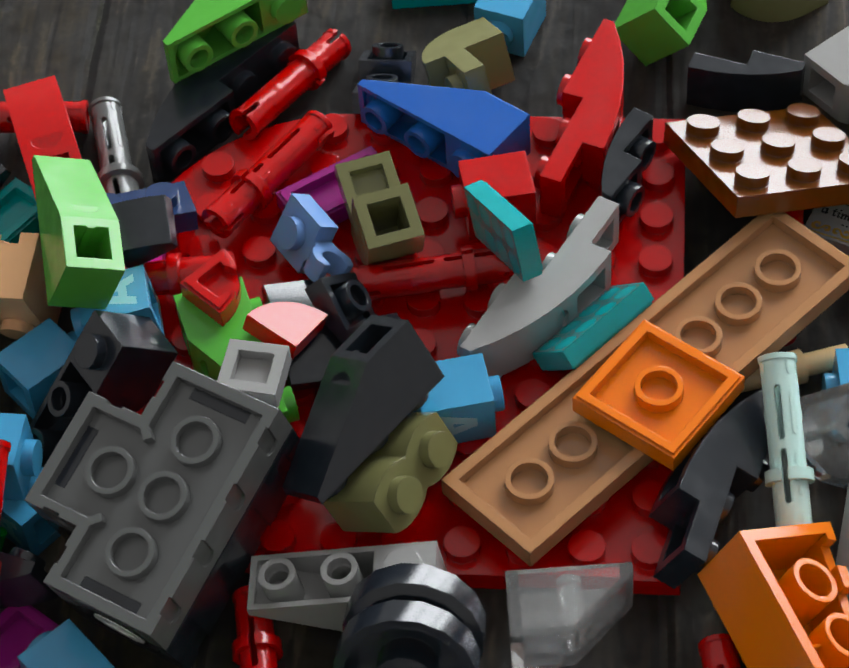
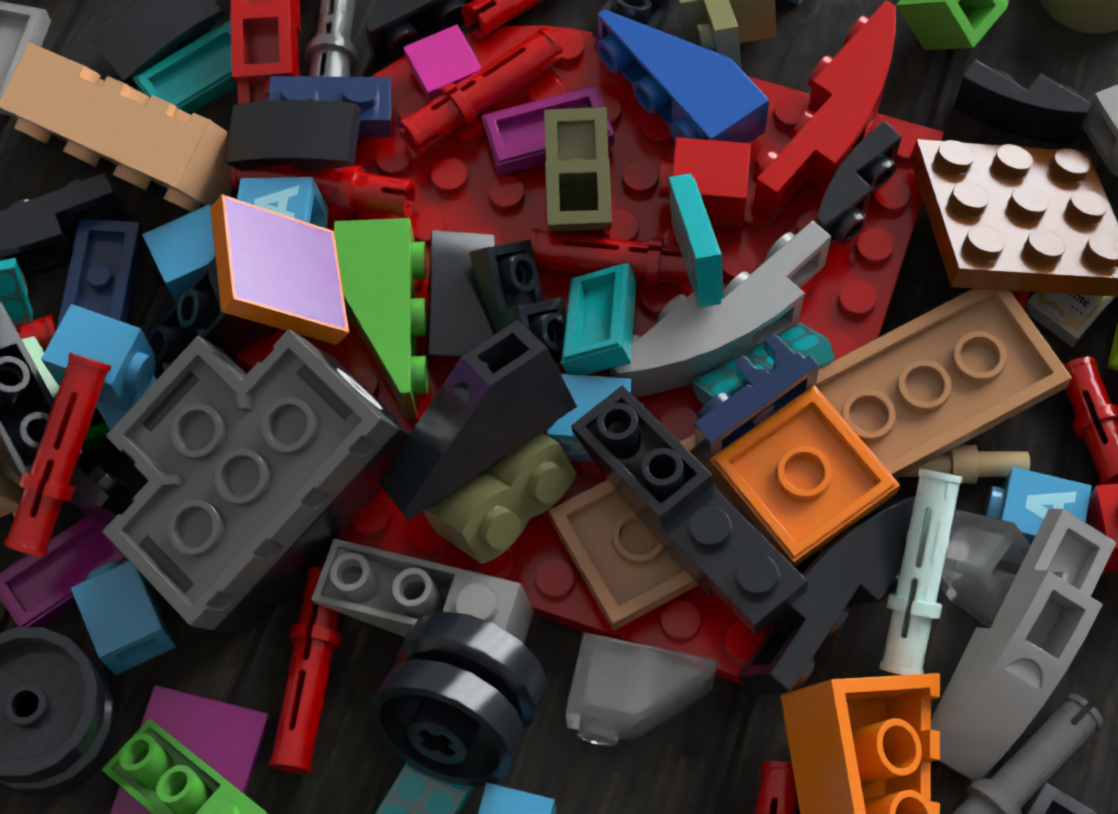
camera: 15 degrees right, 15 degrees up
bright green slope [32,155,125,309] -> none
red tile [180,249,241,327] -> none
light grey plate [217,339,292,408] -> none
tile [243,302,328,360] -> none
medium blue plate [270,193,353,282] -> none
none -> tile [210,195,349,345]
none -> dark pink tile [403,24,481,103]
none -> teal tile [561,263,637,375]
none -> black slope [571,385,808,635]
none -> dark blue plate [694,334,819,461]

